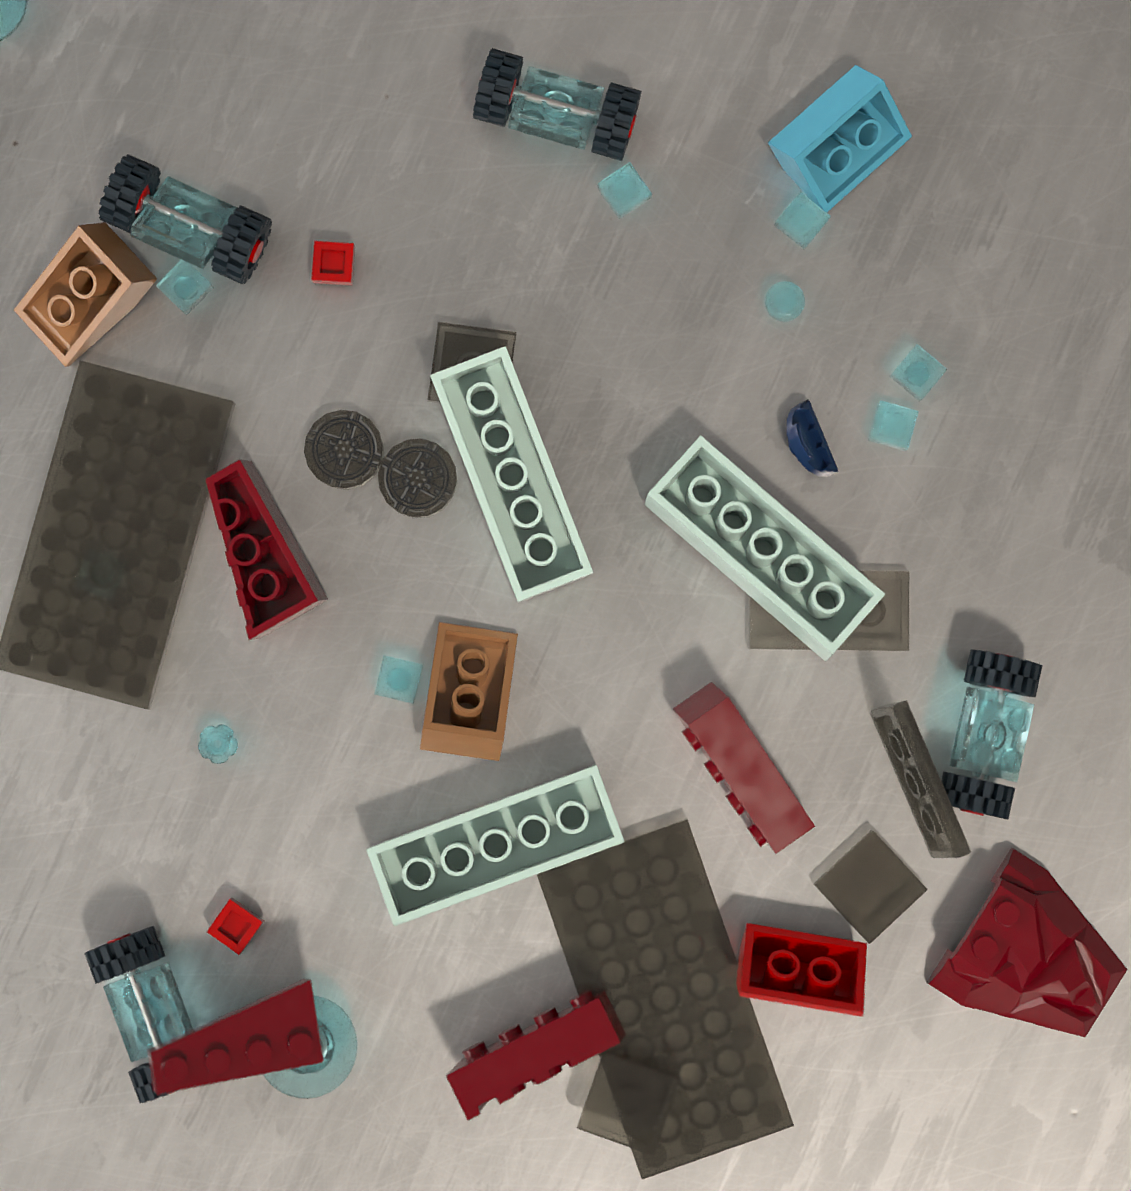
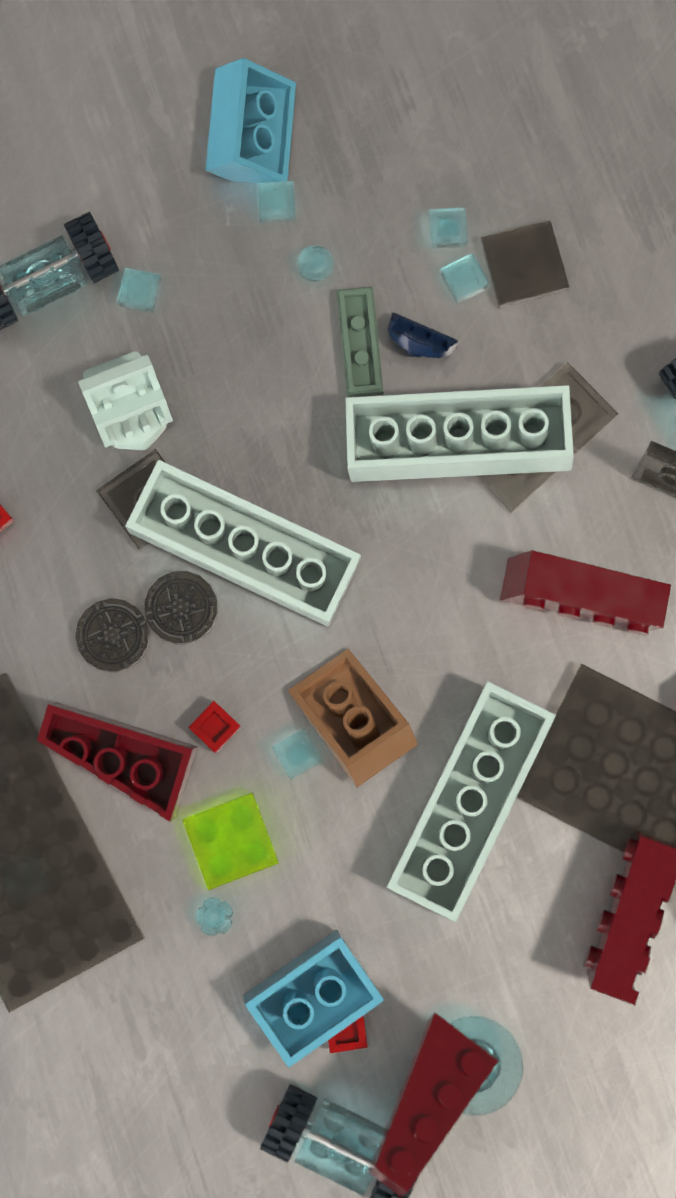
camera: 35 degrees left, 5 degrees down
none -> light aqua piece [78,352,173,450]
none -> clear neon green plate [182,792,280,891]
none -> red plate [188,701,241,754]
none -> medium azure slope [243,929,384,1068]
none -> sand green tile [337,286,383,398]
none -> clear smoke tile [480,220,569,308]

